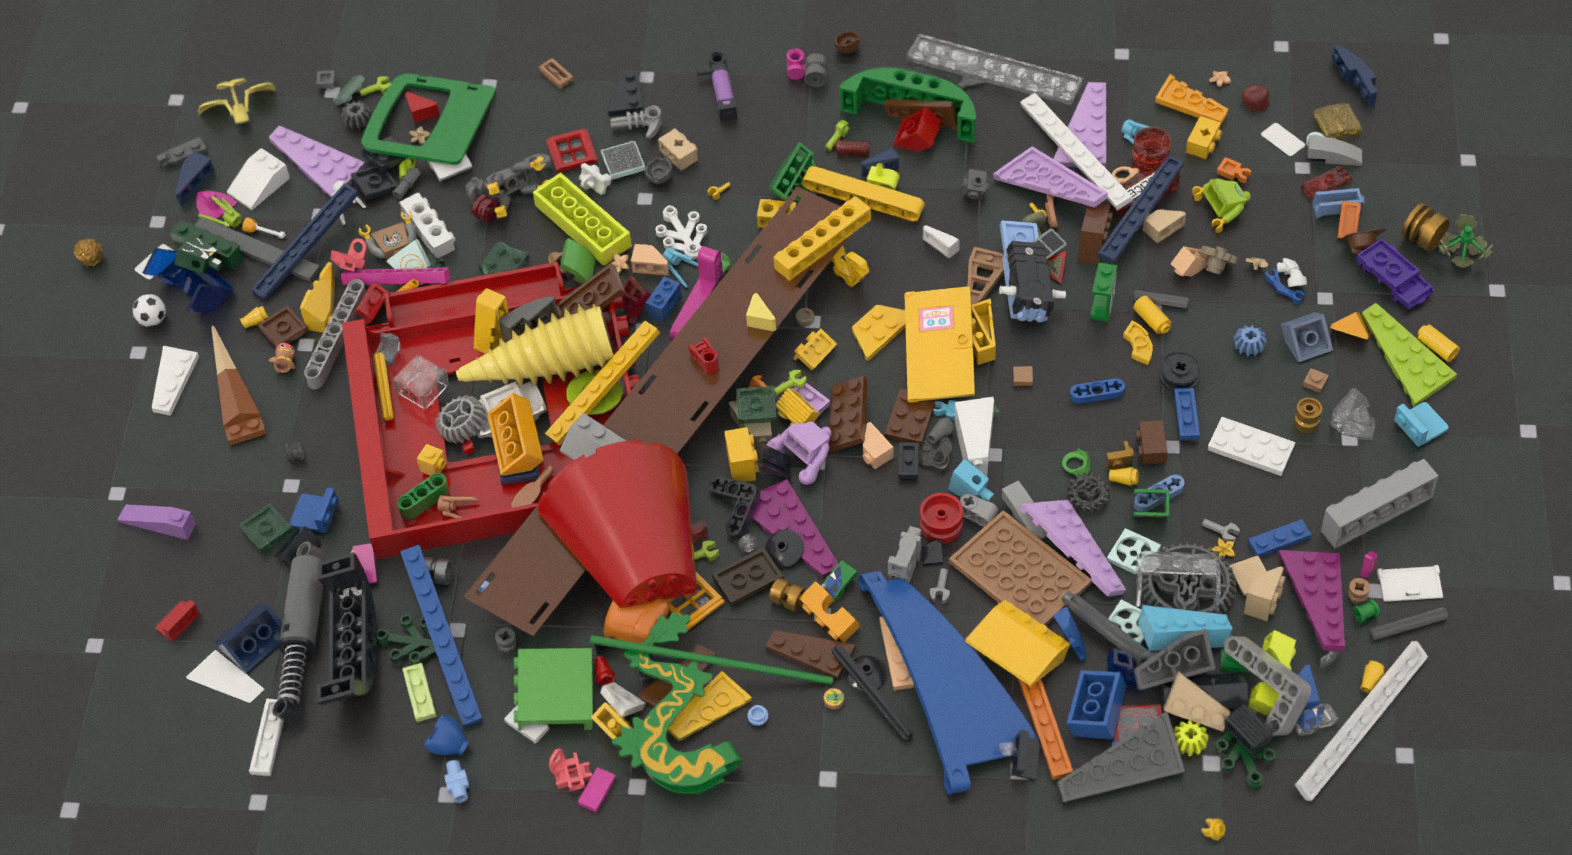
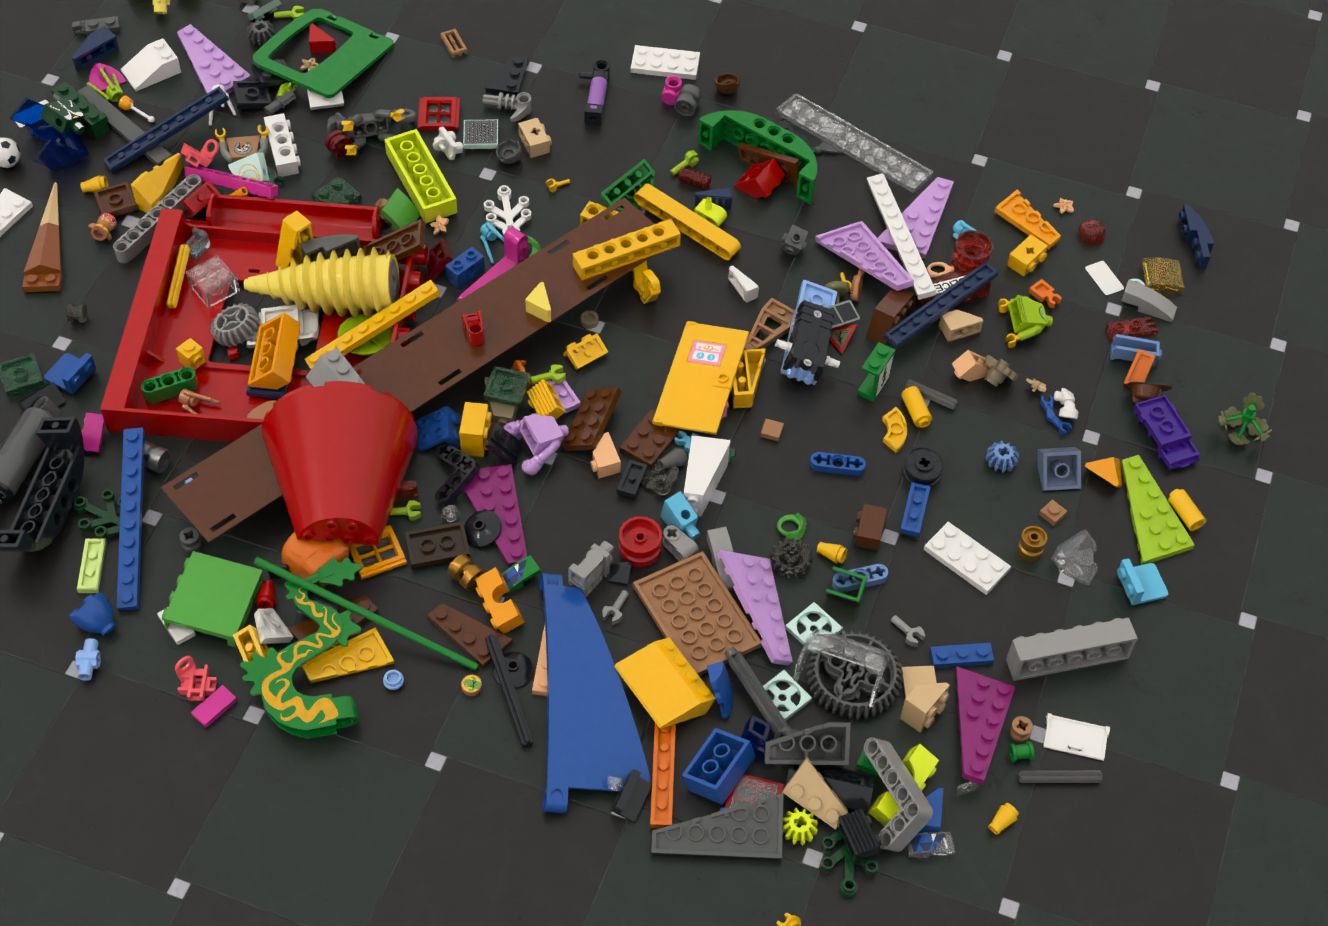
camera: 10 degrees right, 0 degrees up
light nougat slope [631,244,669,276] -> none
yellow wing [852,305,906,361] -> none
pearl gold bracket [1106,441,1134,470] -> none
medium azure wedge [1138,605,1232,651] -> none
yellow plant [1212,538,1235,558] -> none
white plate [1295,641,1428,801] -> none
dark pink tile [1360,551,1378,579] -> none
pearl gold wheel [1401,203,1451,252] -> none
none -> blue bracket [417,406,462,451]
none -> white plate [631,45,700,80]

